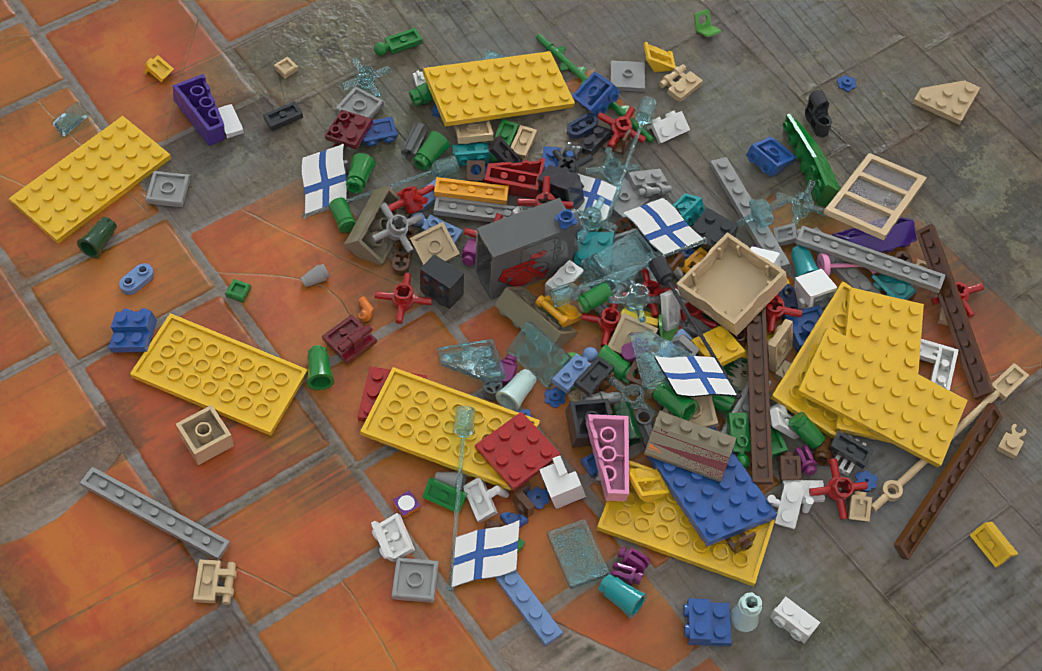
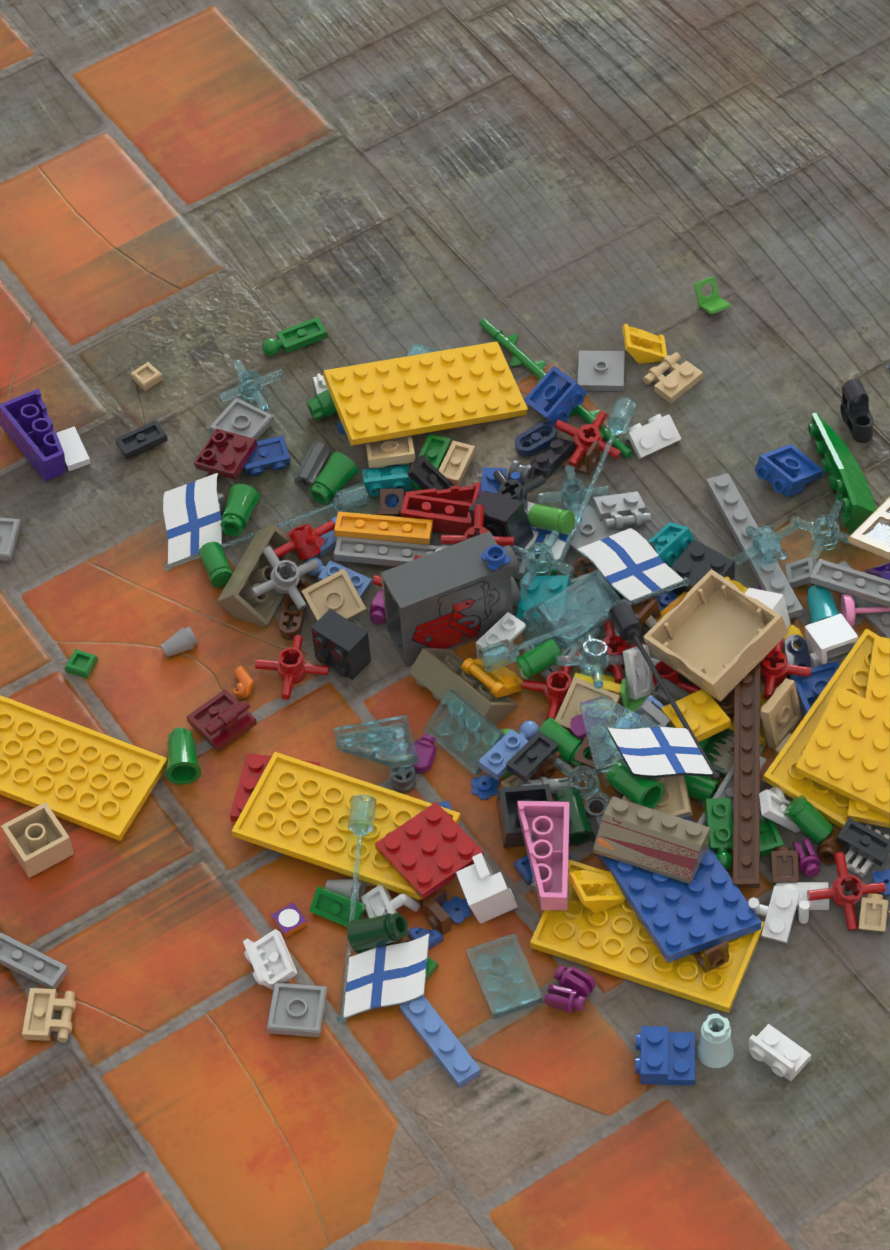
camera: 10 degrees right, 5 degrees down
light aqua plant [496,369,537,411] -> none
teal plant [598,574,647,619] -> none
none -> dark green plant [347,912,408,954]
none -> bright green piece [528,504,575,535]

